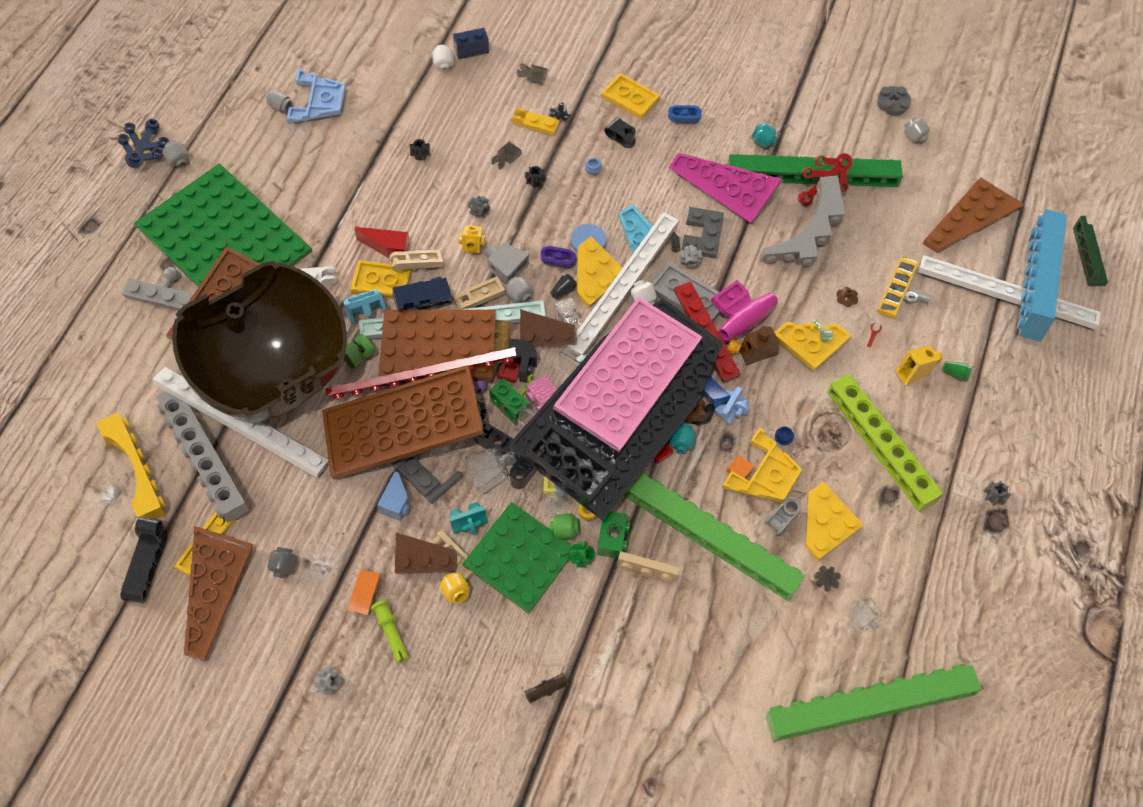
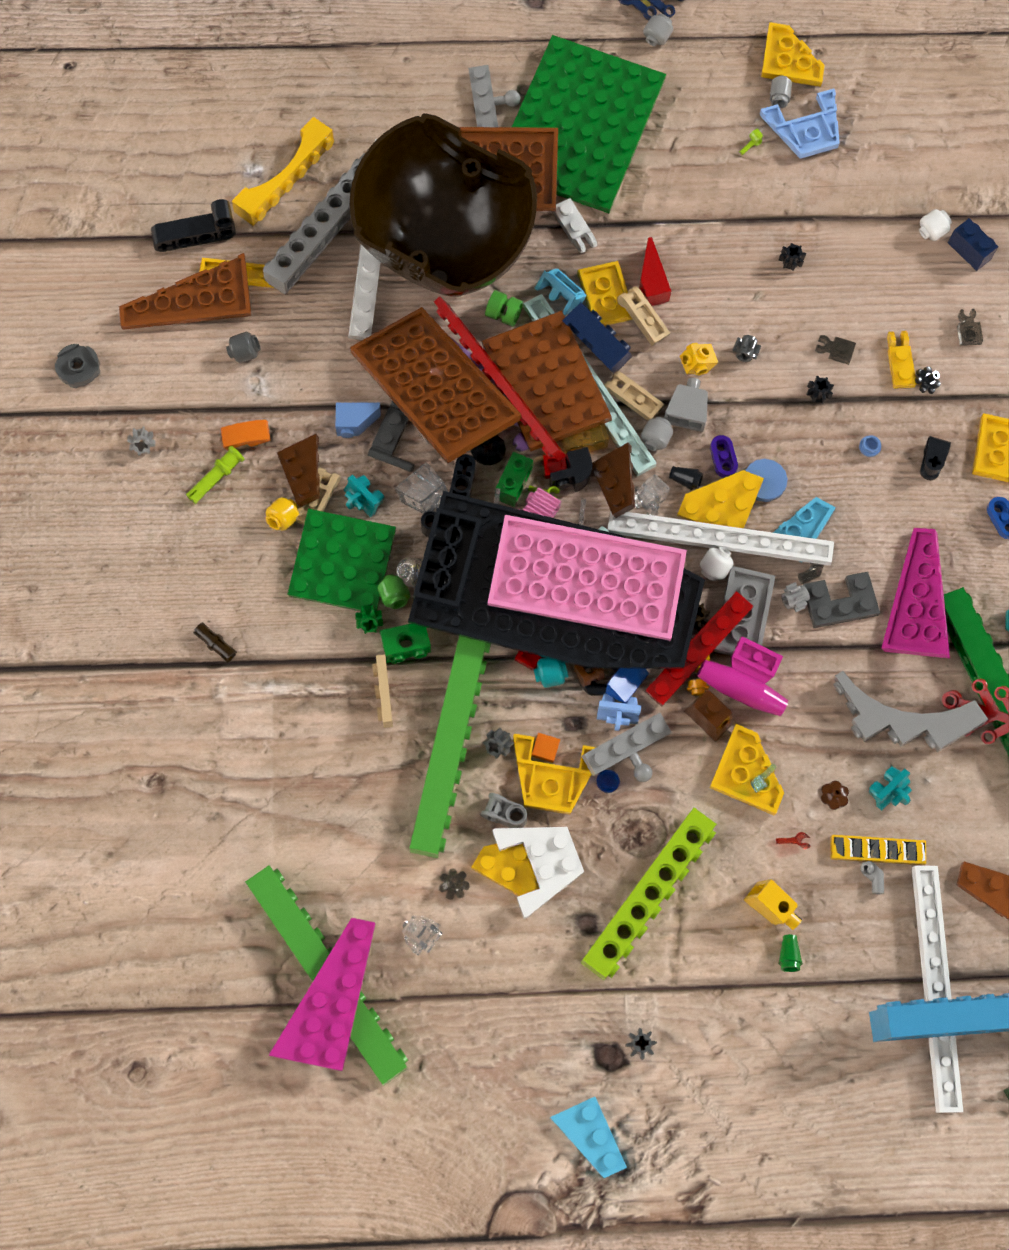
camera: 65 degrees right, 10 degrees up
none -> dark grey plate [55,344,100,388]
none -> dark pink wing [269,918,376,1072]
none -> dark grey gear [483,728,514,758]
none -> white wing [492,827,584,919]
none -> medium azure wing [550,1097,627,1178]
none -> light grey plate [582,713,672,782]
none -> lime hand [739,129,763,155]
none -> yellow plate [761,22,825,87]
none -> teal hips [869,766,912,811]

